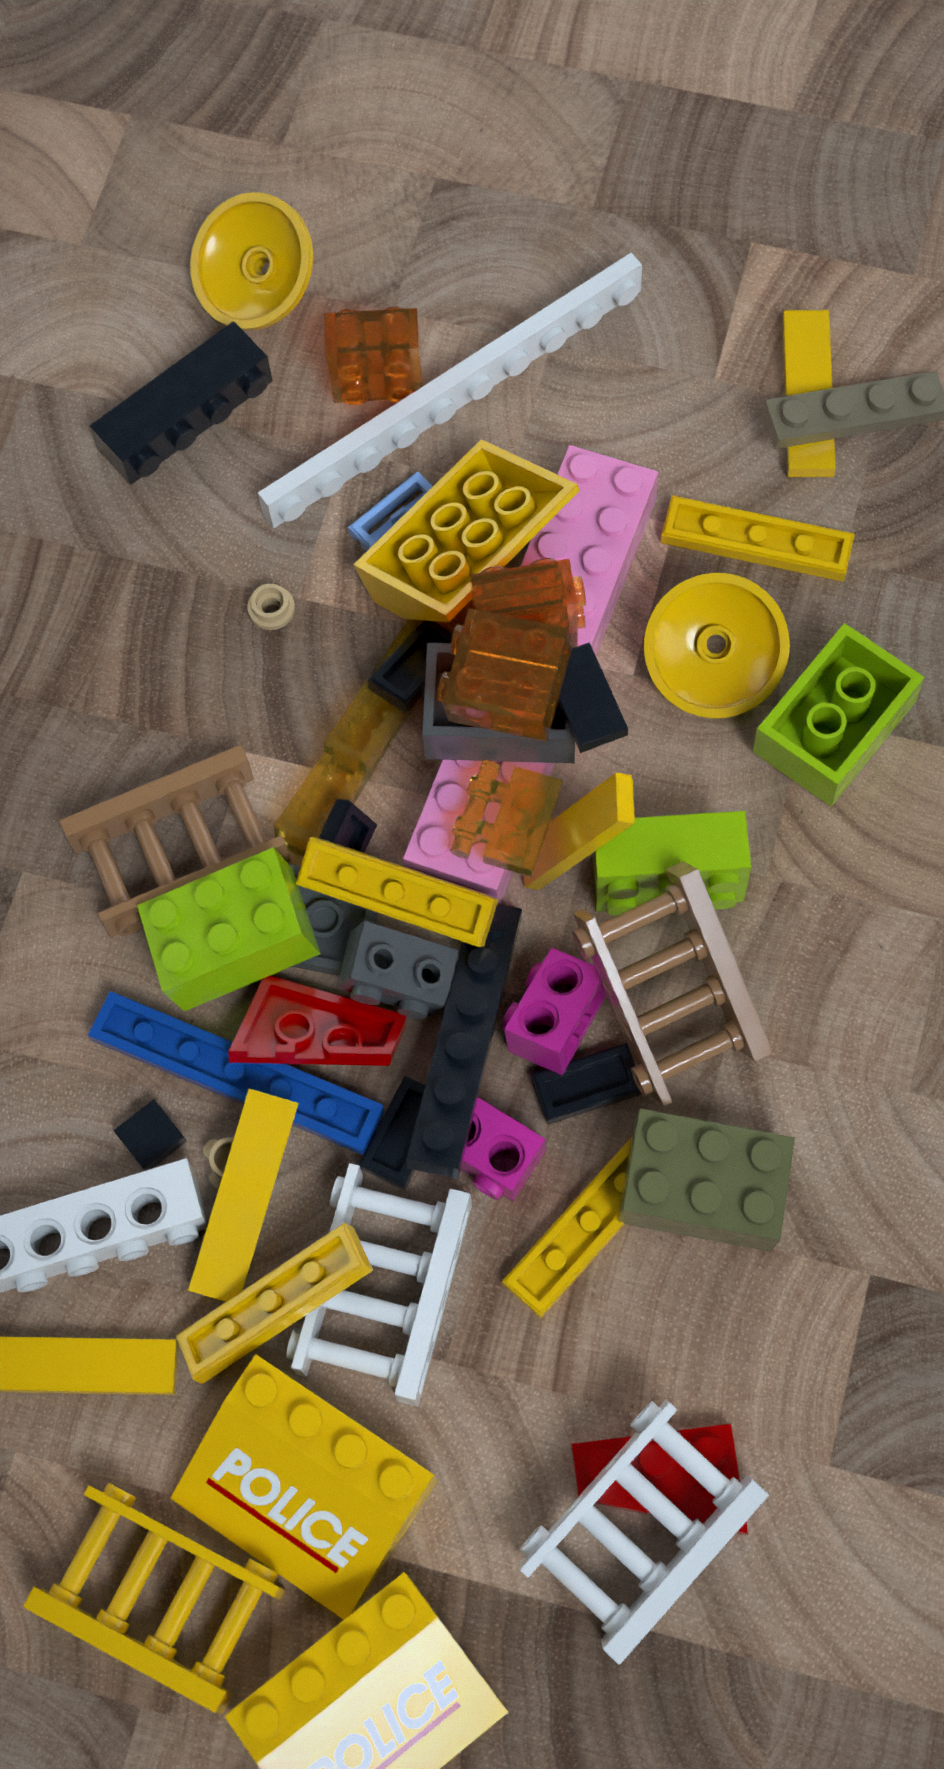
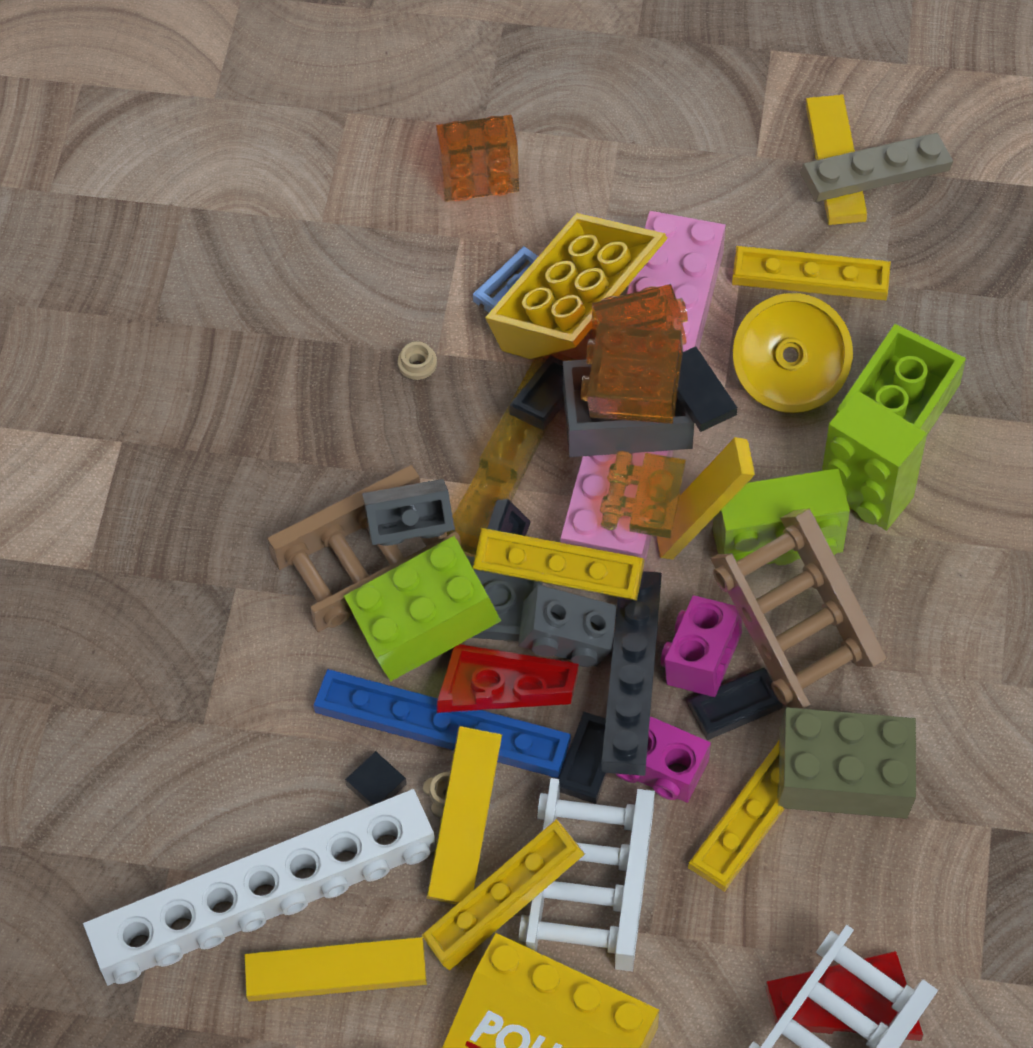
camera: 10 degrees left, 10 degrees down
black brick [89,321,273,485] -> none
yellow dish [190,192,313,330] -> none
white plate [258,253,642,529] -> none
none -> dark grey brick [362,479,455,546]
none -> lime brick [822,390,927,531]

